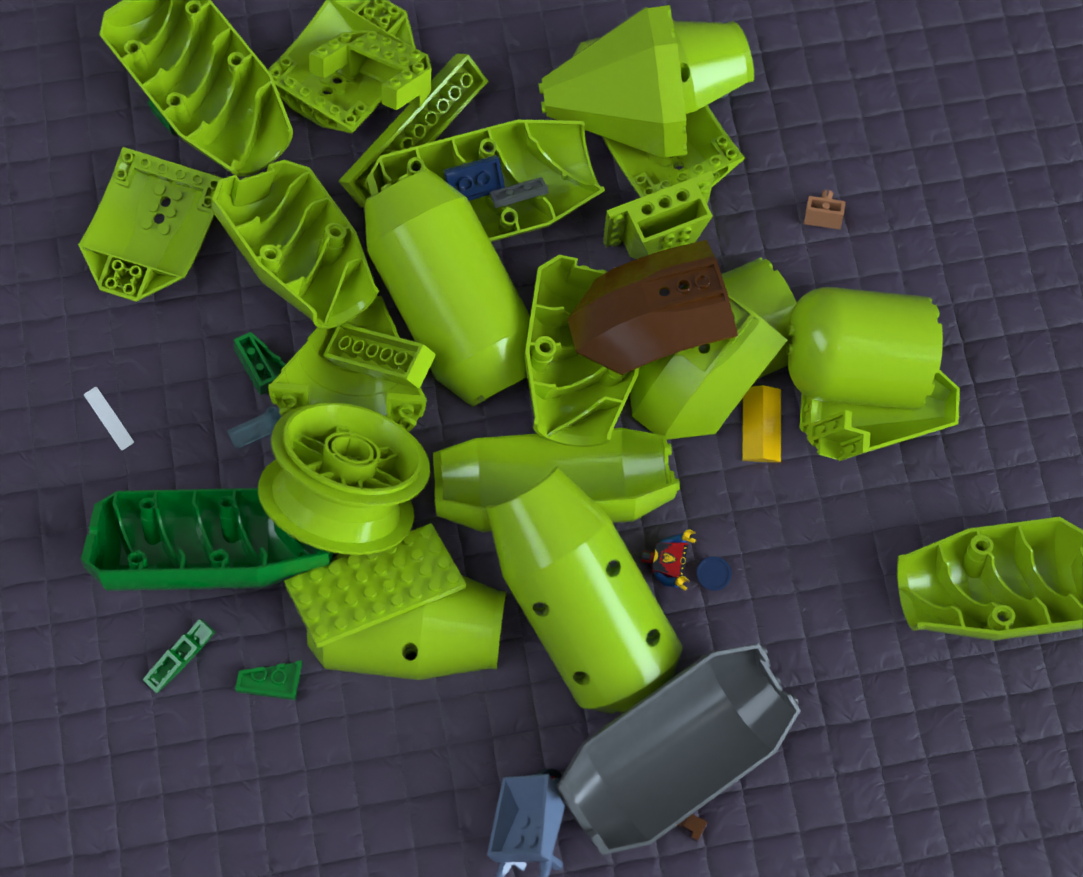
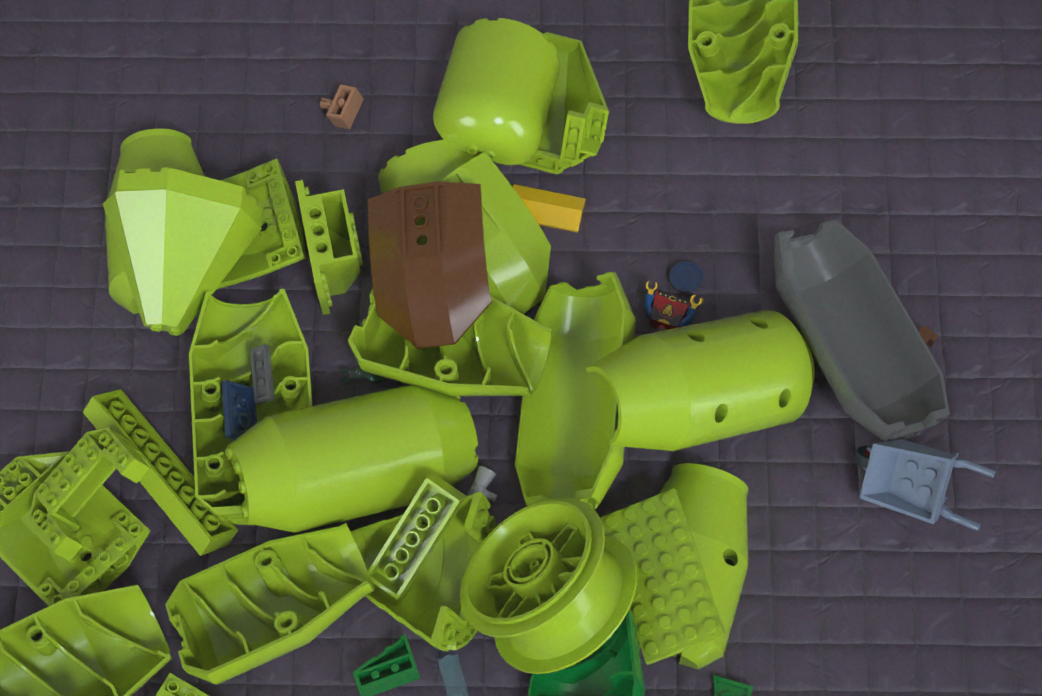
camera: 75 degrees left, 5 degrees down
none -> light grey piece [466,466,497,502]

